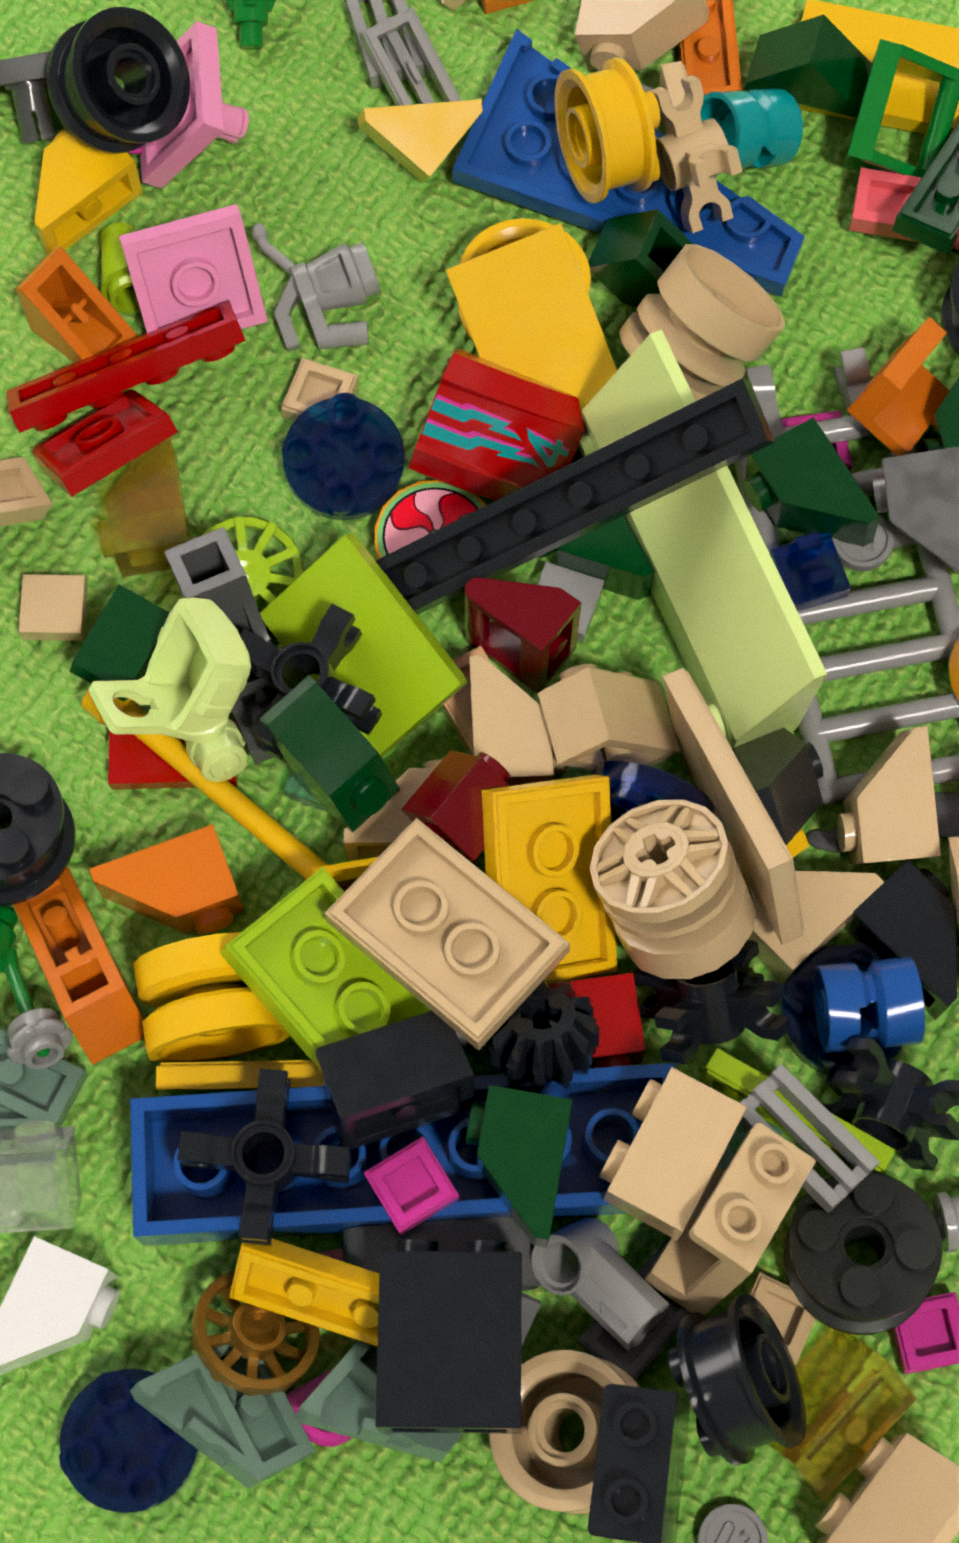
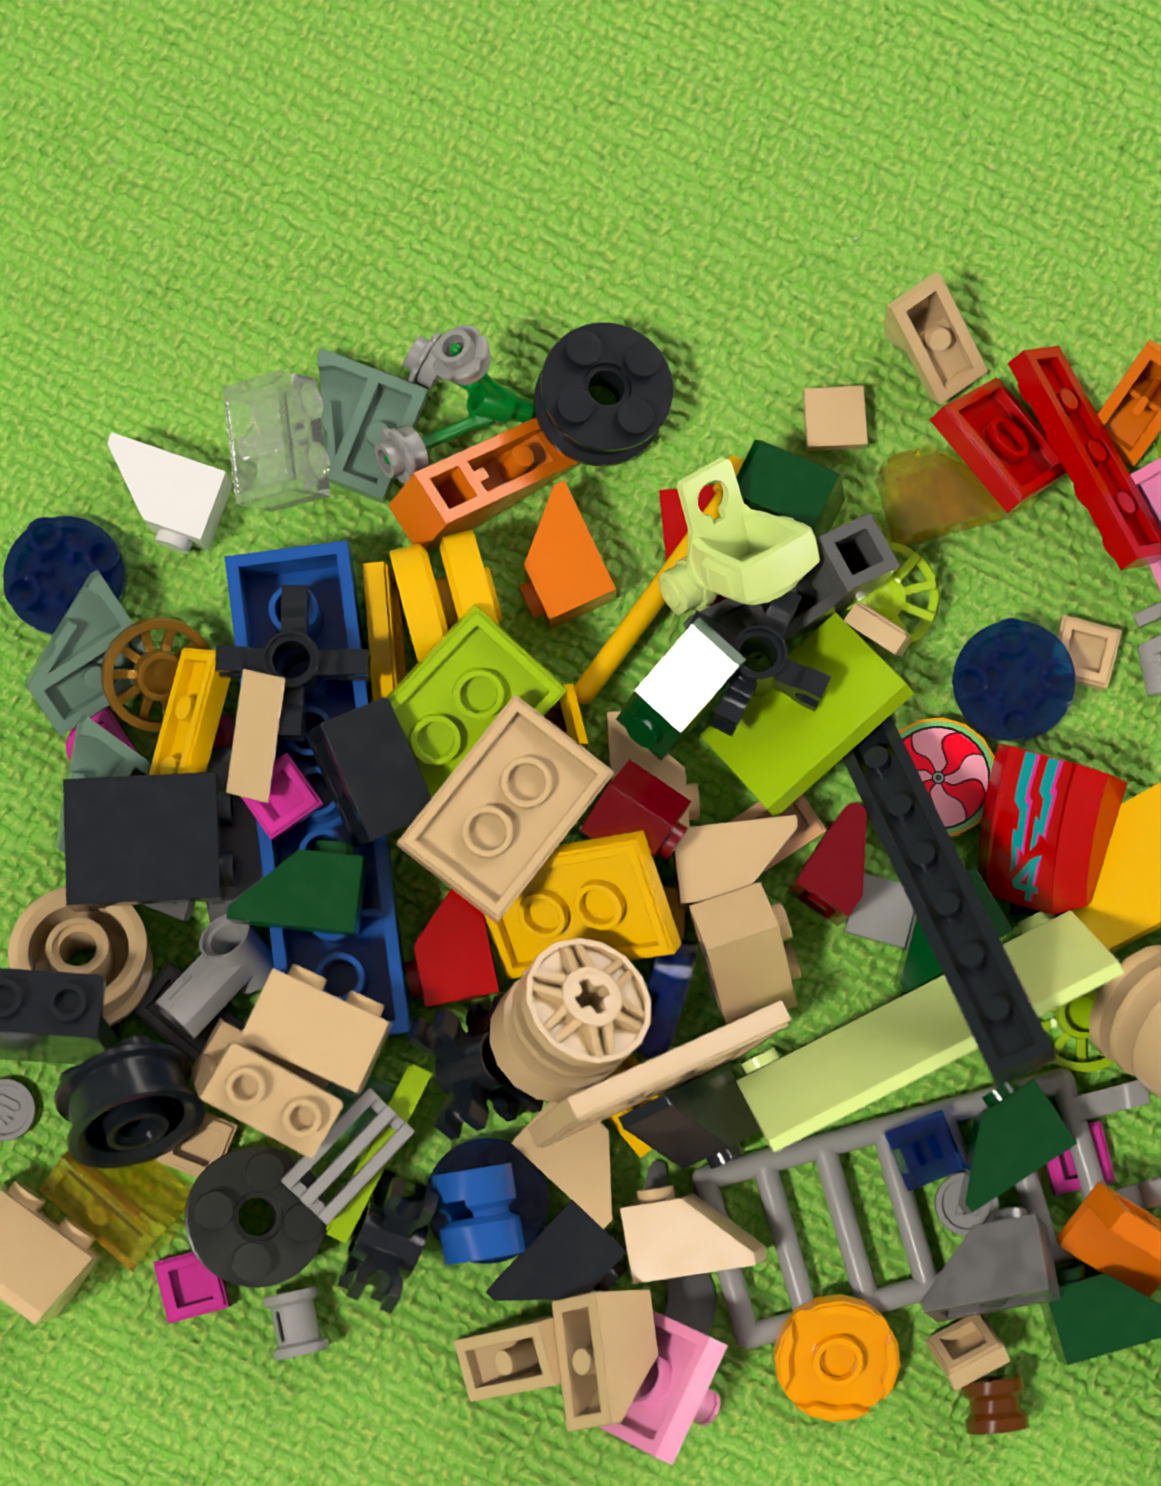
camera: 85 degrees right, 10 degrees up
black gear [485,979,599,1094] -> none
none -> tan sticker [226,669,286,803]
none -> tan tile [844,602,913,657]

